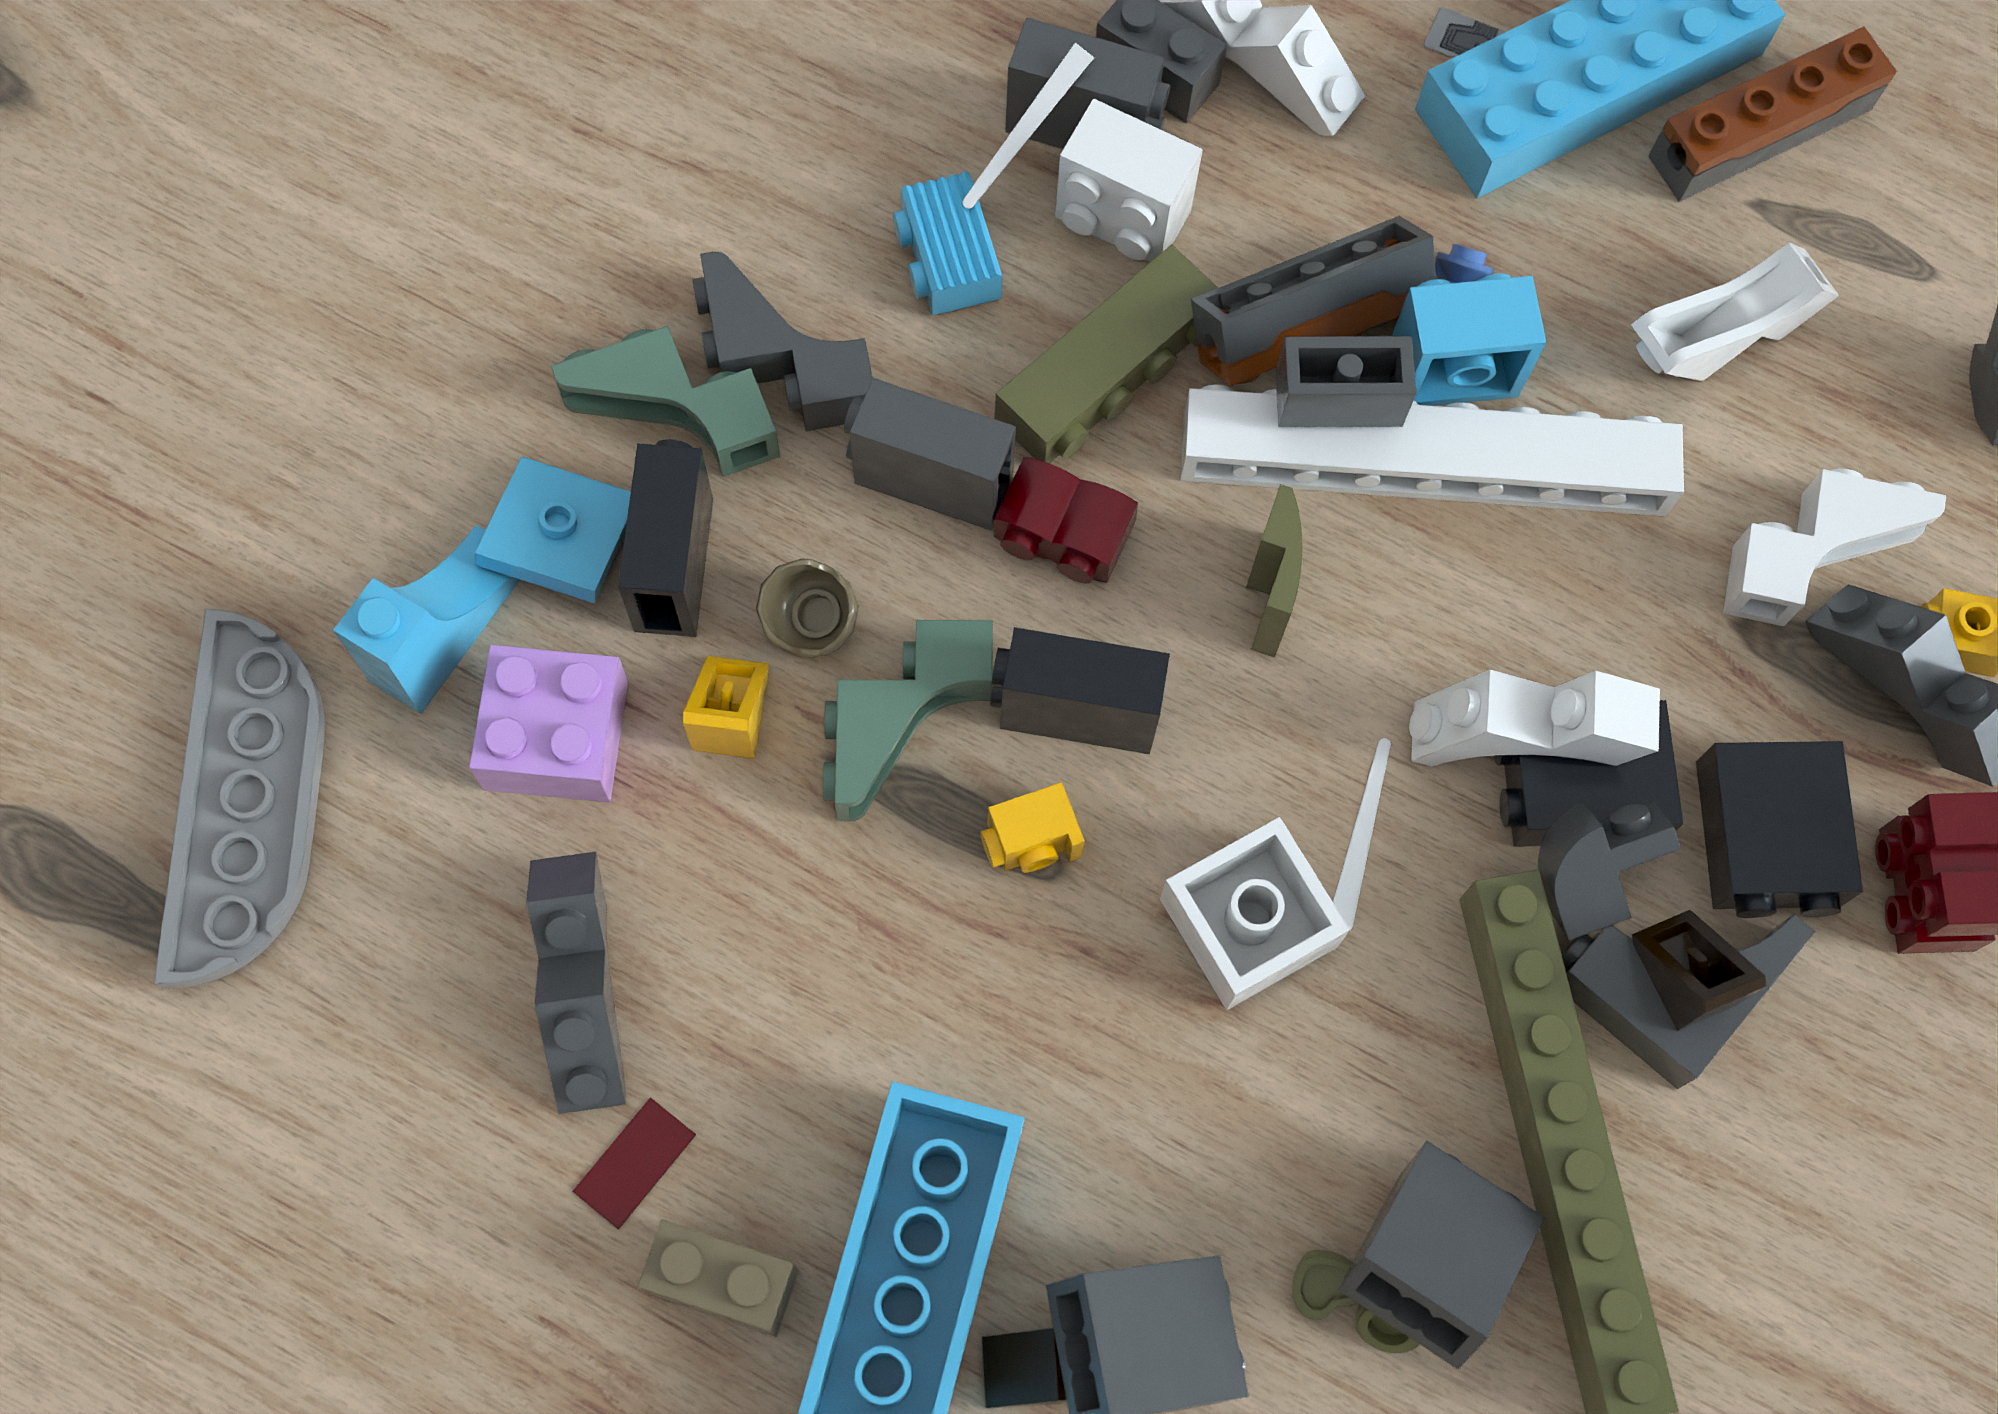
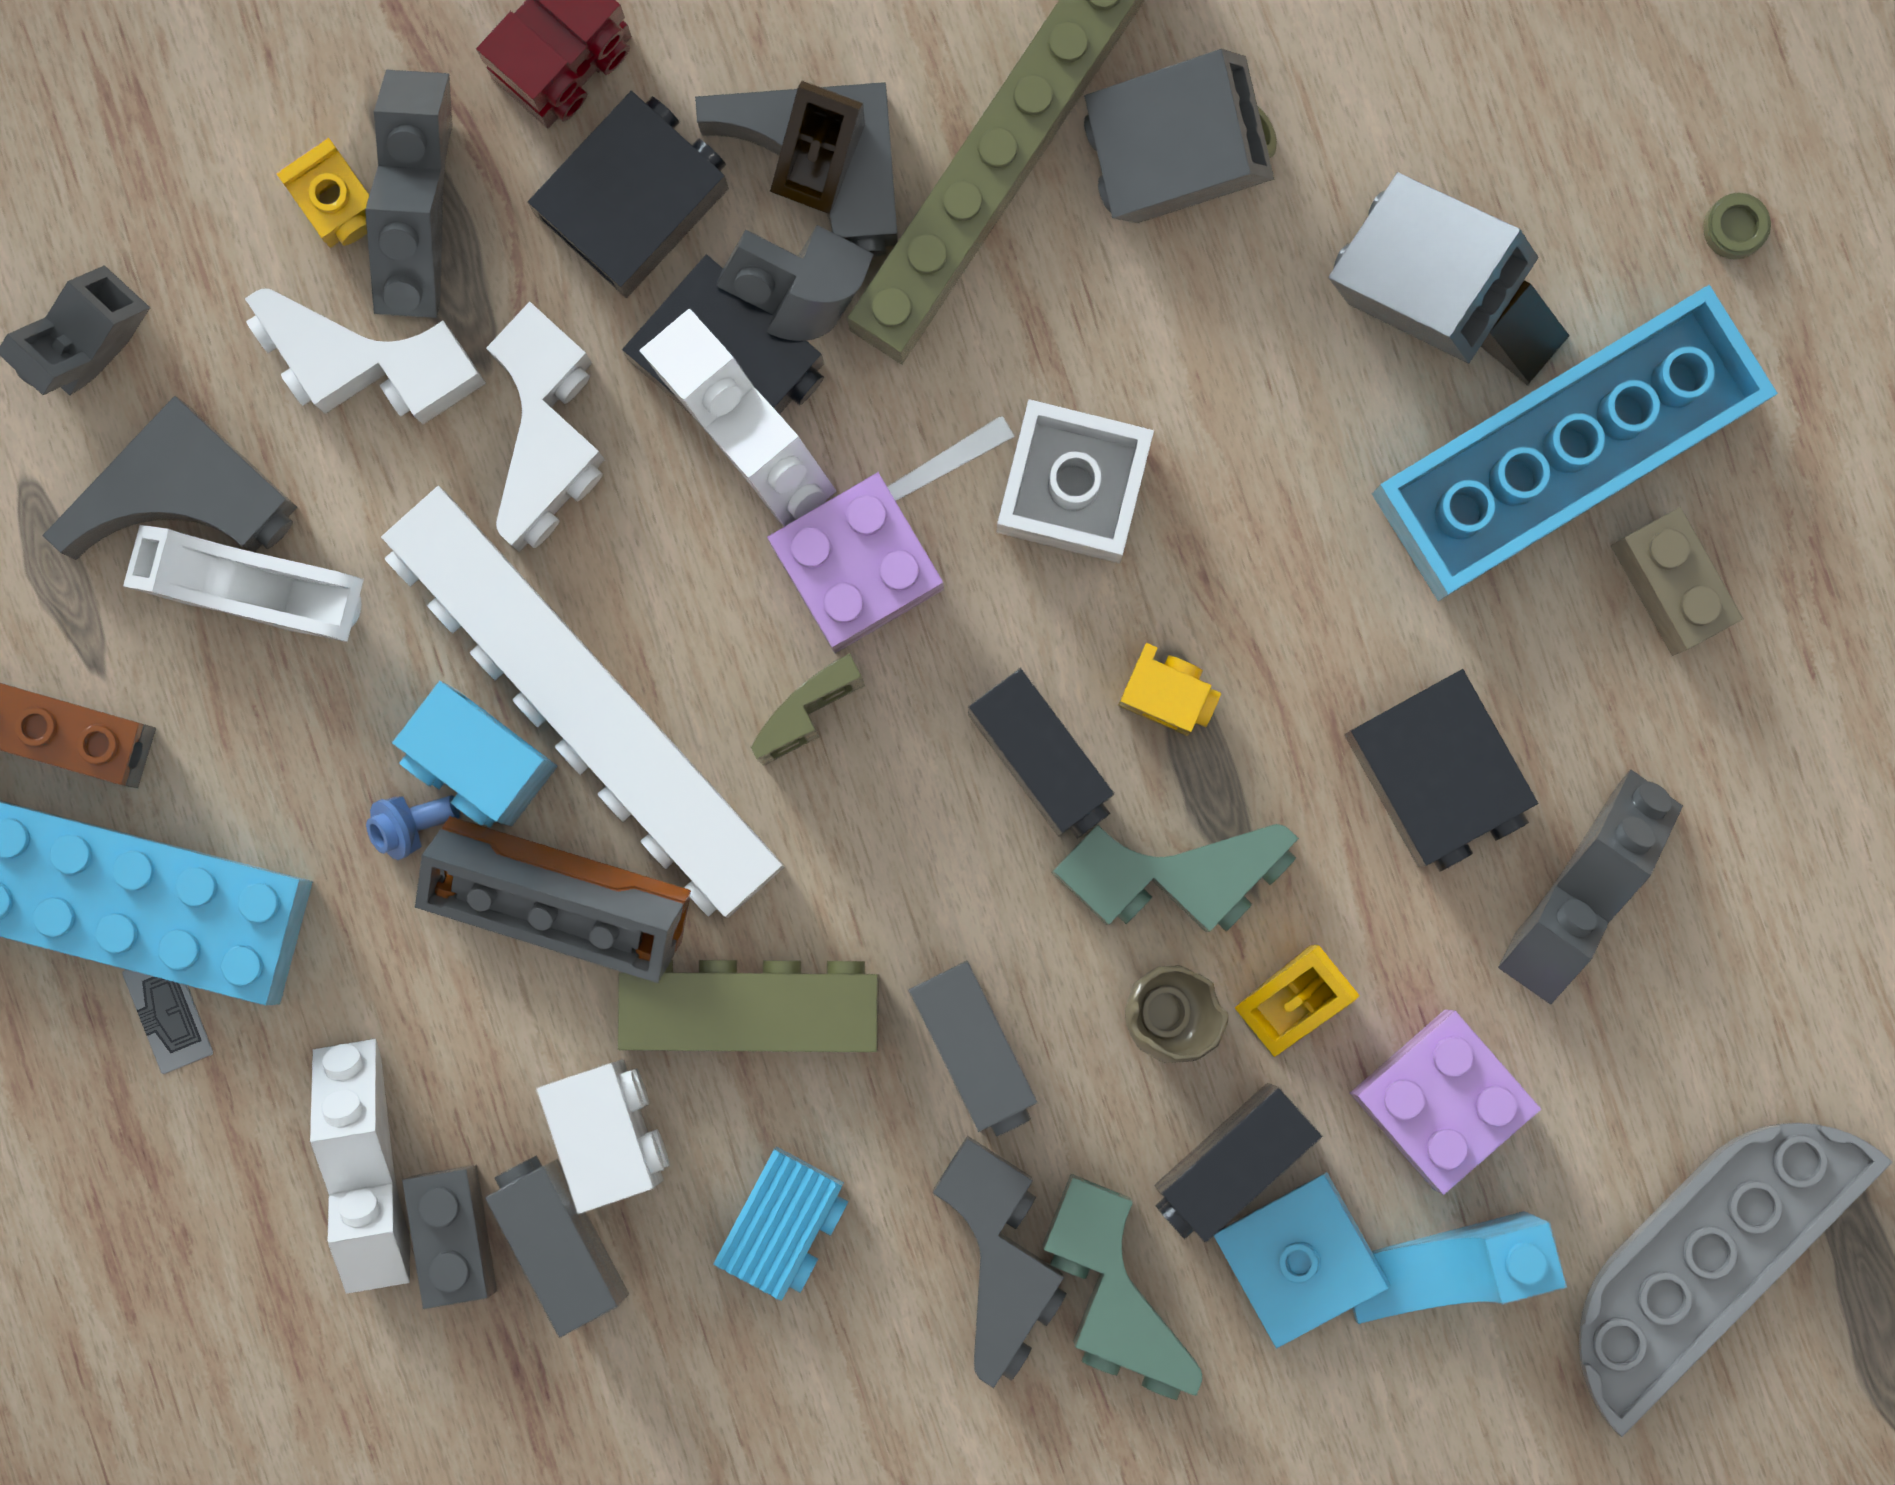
camera: 130 degrees left, 15 degrees up
dark red sticker [572,1097,696,1230] -> none
white sticker [963,43,1094,209] -> none
dark red brick [994,457,1138,584] -> none
dark grey brick [1275,336,1416,427] -> none
olive piece [1293,1250,1357,1320] -> none
none -> dark grey arch [42,396,298,560]
none -> white arch [486,301,605,552]
none -> lavender brick [767,472,944,654]
none -> black brick [1344,669,1539,872]

